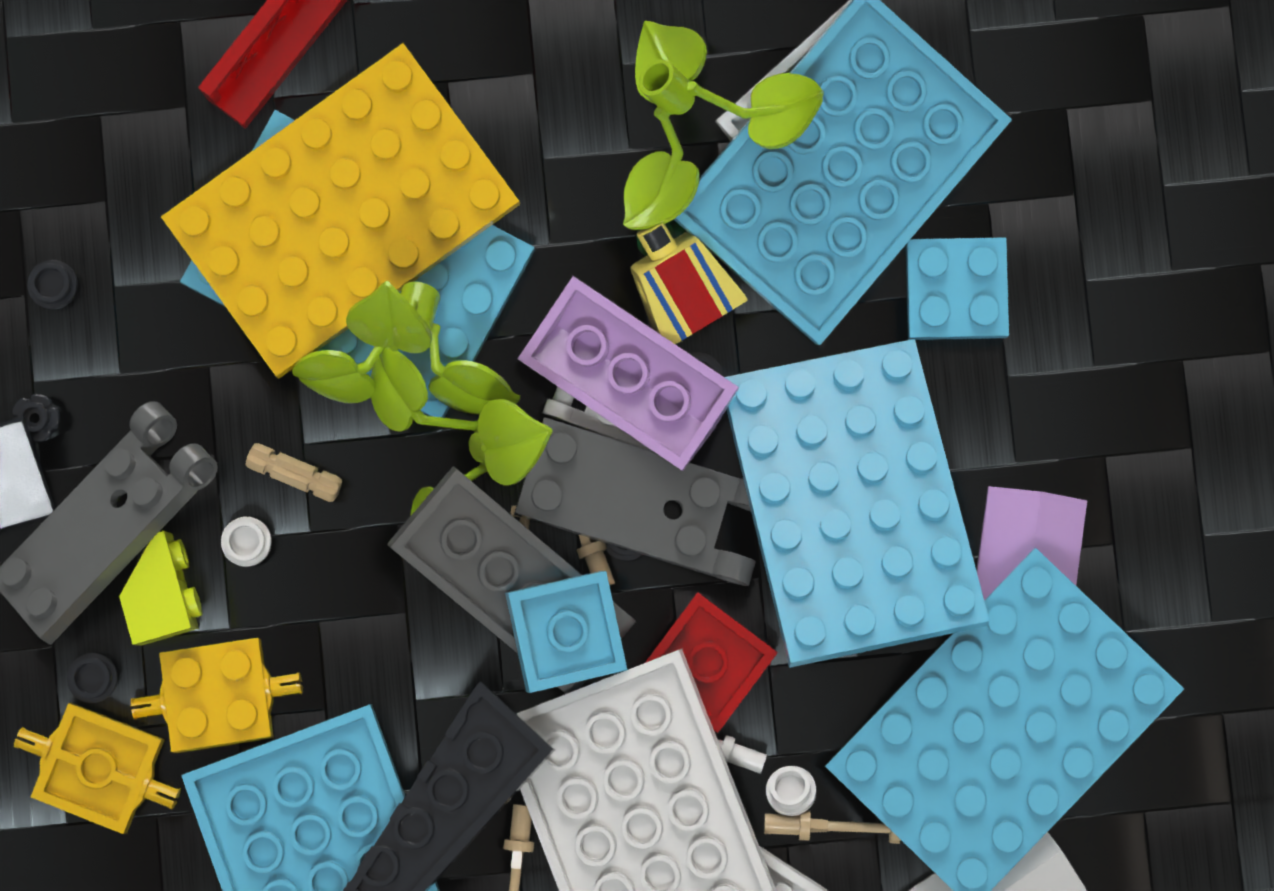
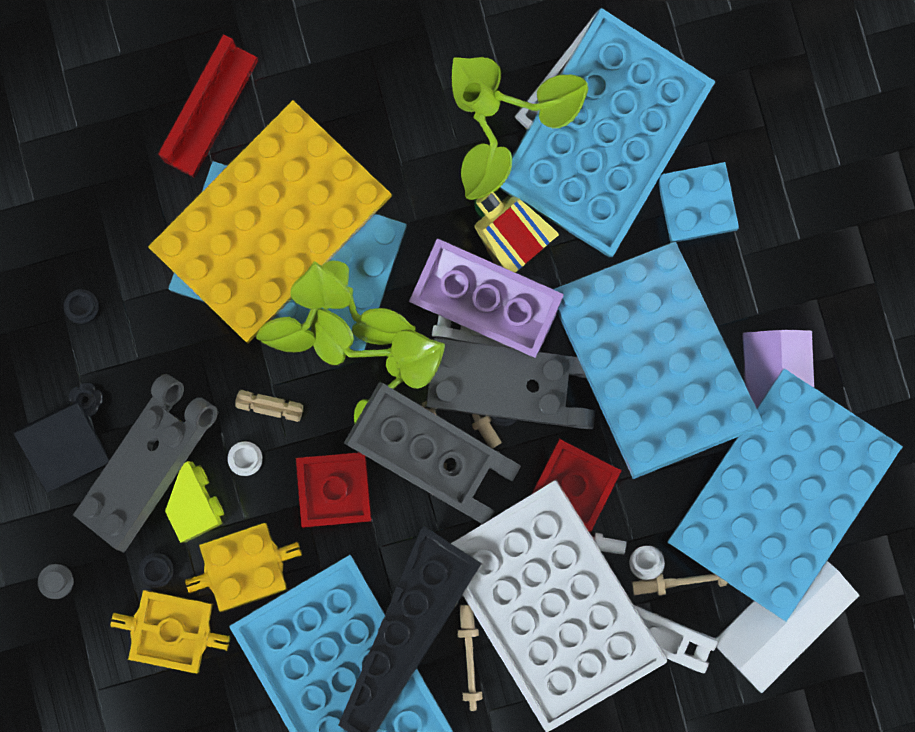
camera: 15 degrees left, 0 degrees up
medium azure plate [505,571,627,693] -> none
none -> red plate [296,452,372,527]

